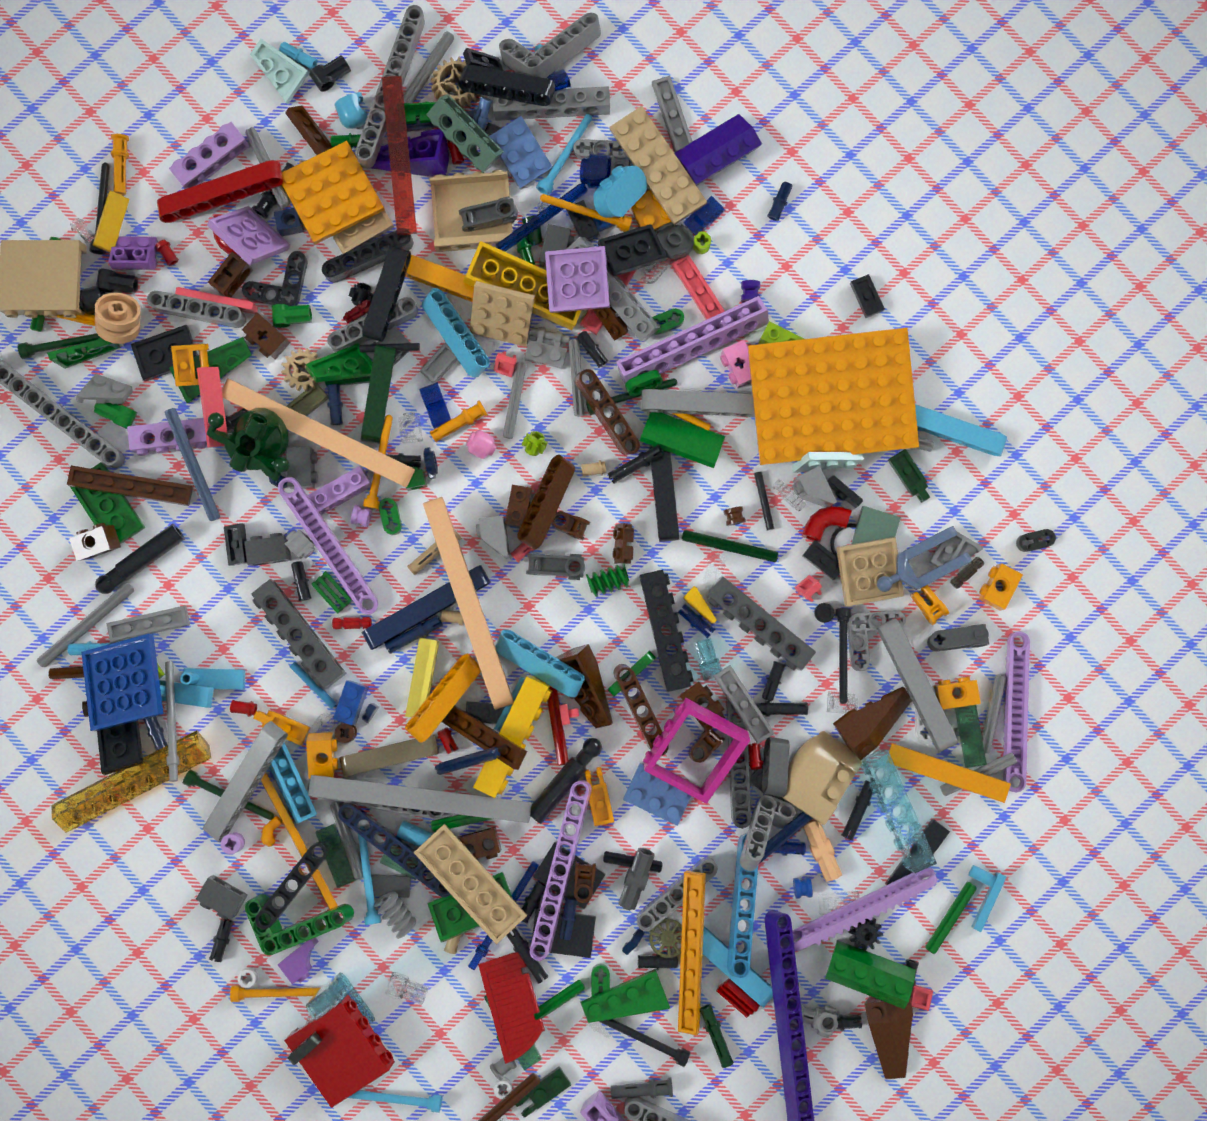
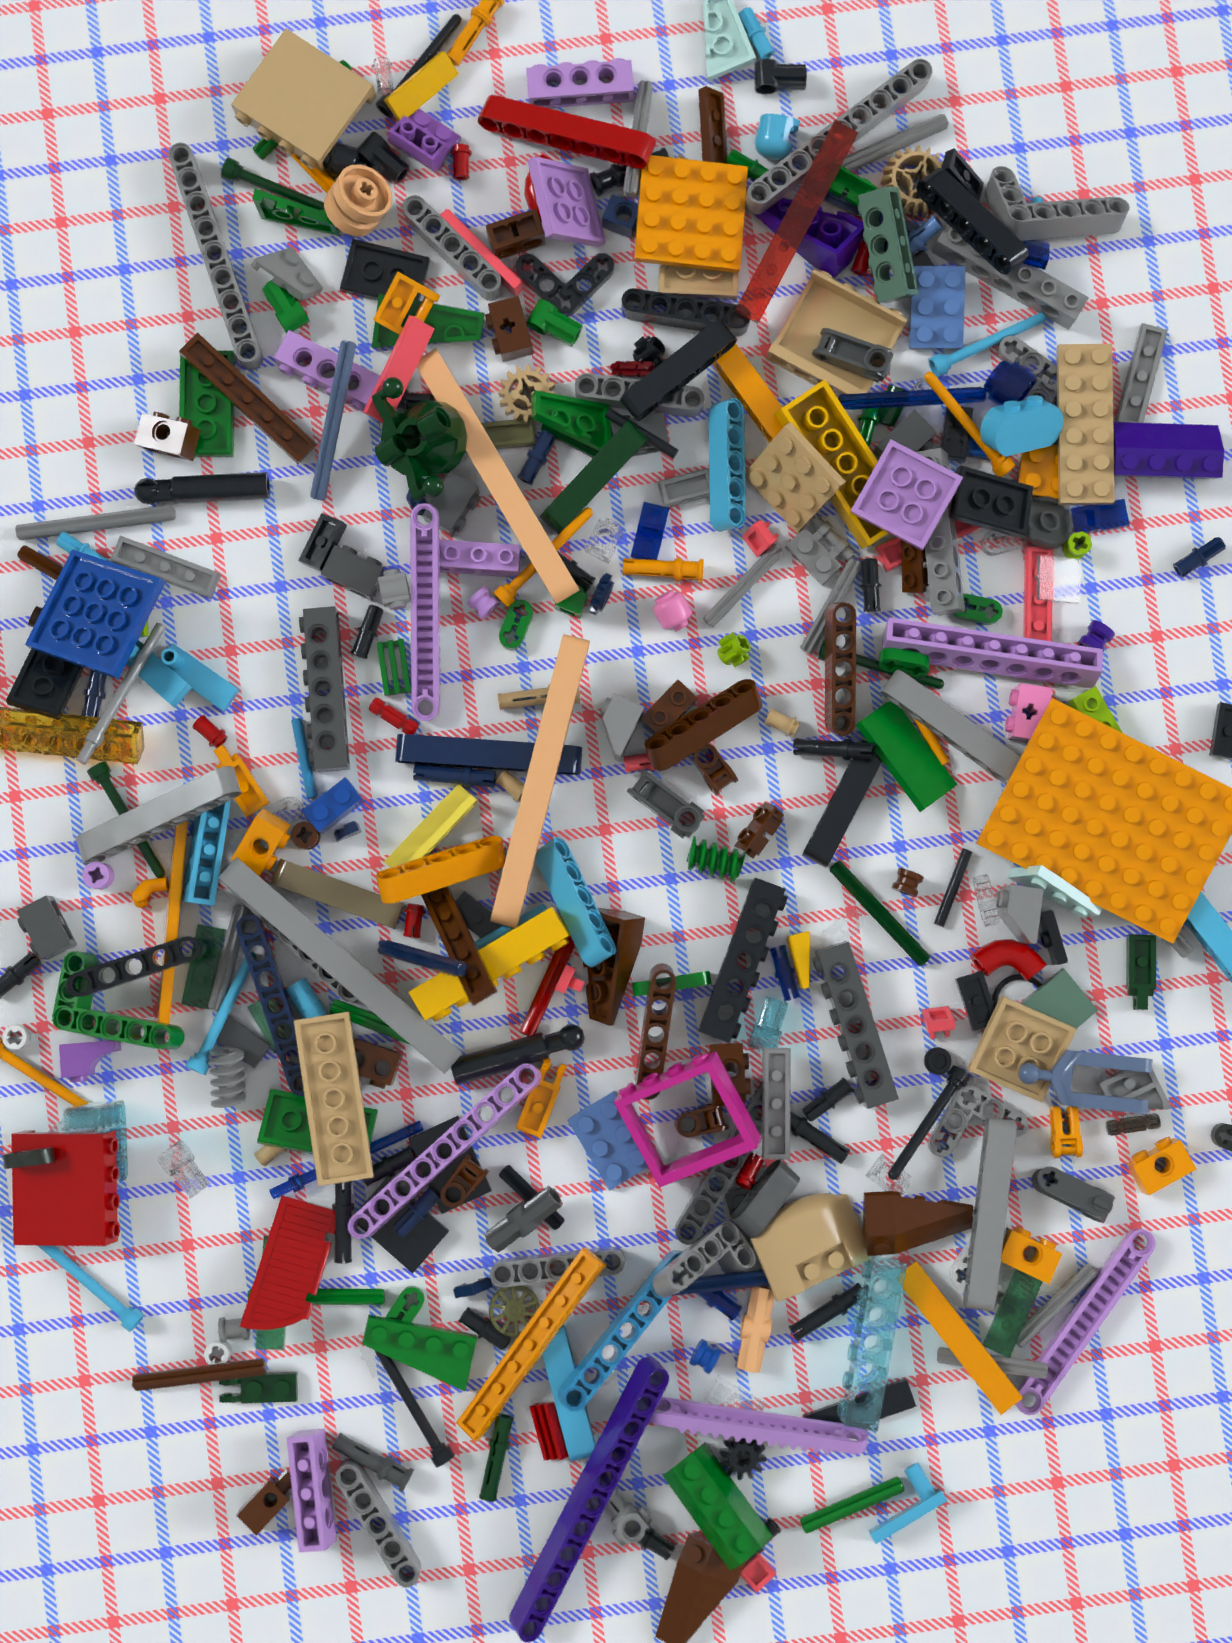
camera: 30 degrees right, 0 degrees up
none -> clear piece [1034,555,1082,604]

